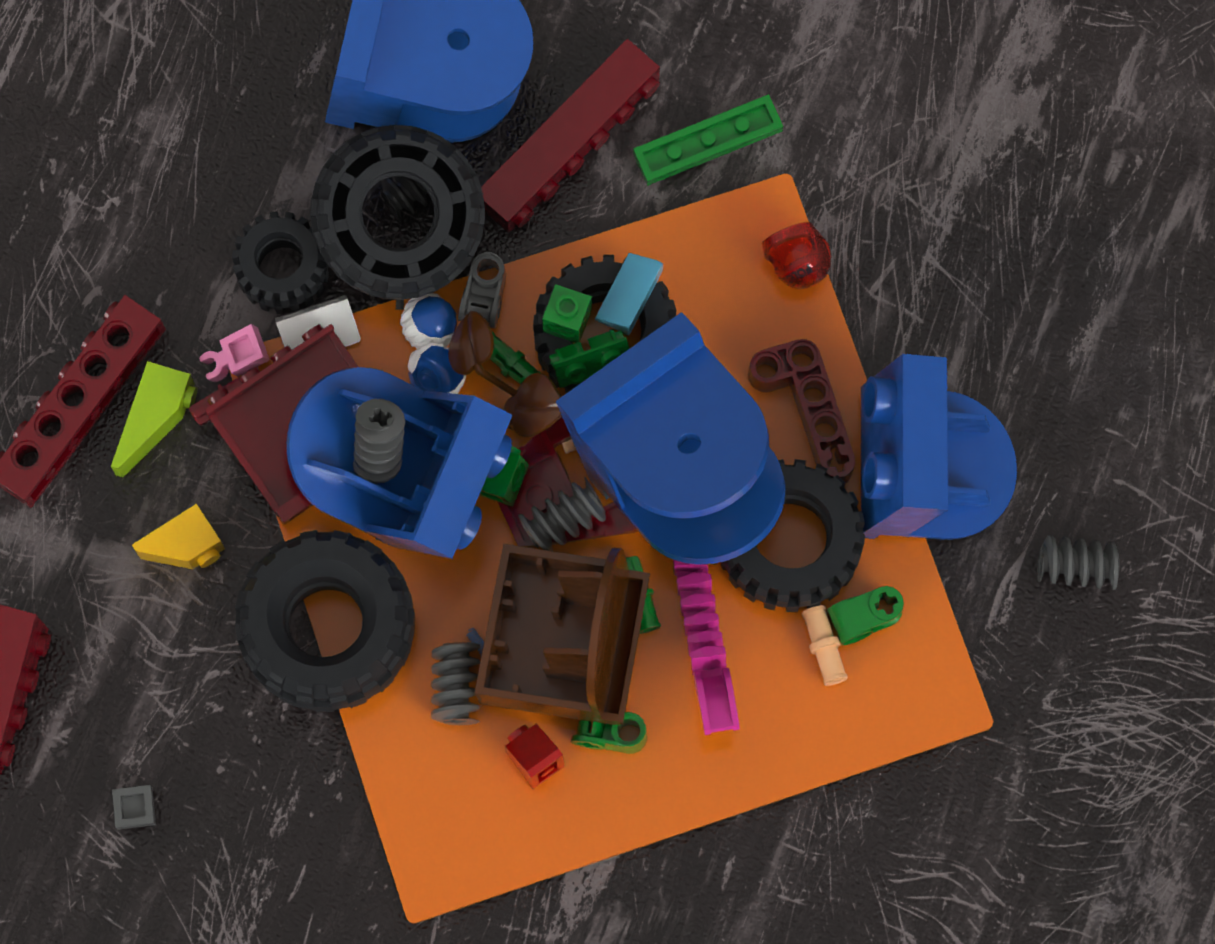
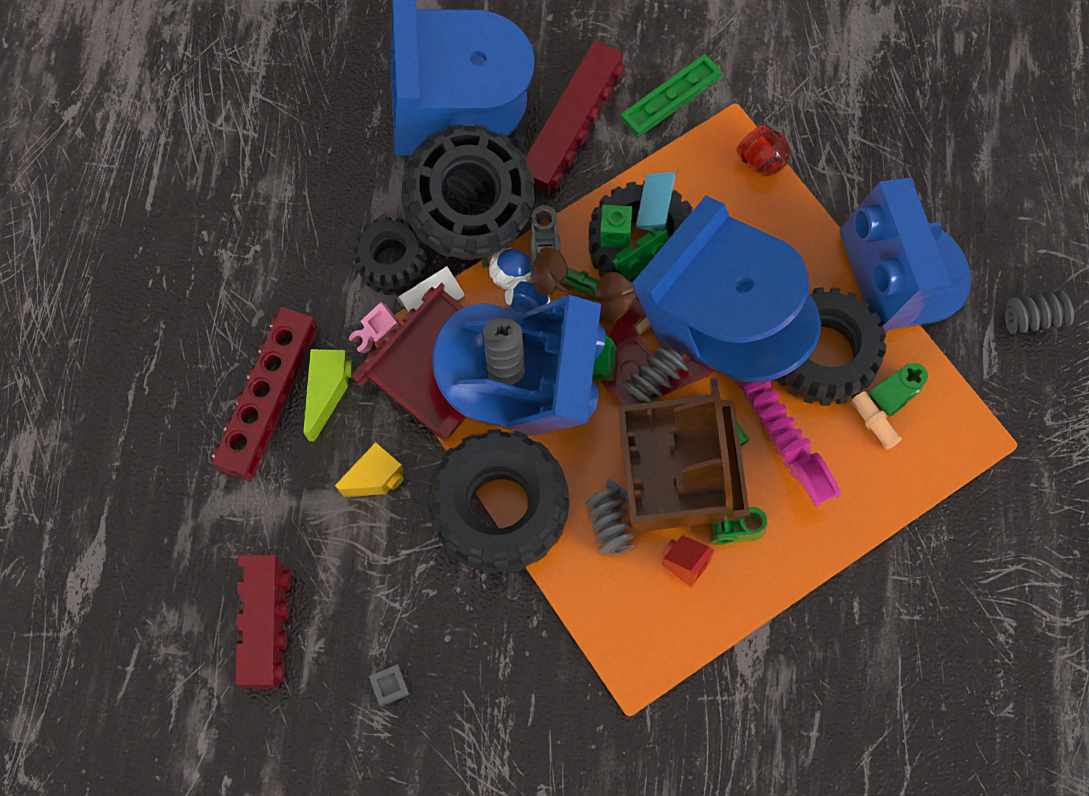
camera: 10 degrees left, 5 degrees down
dark red beam [748,339,855,483] -> none

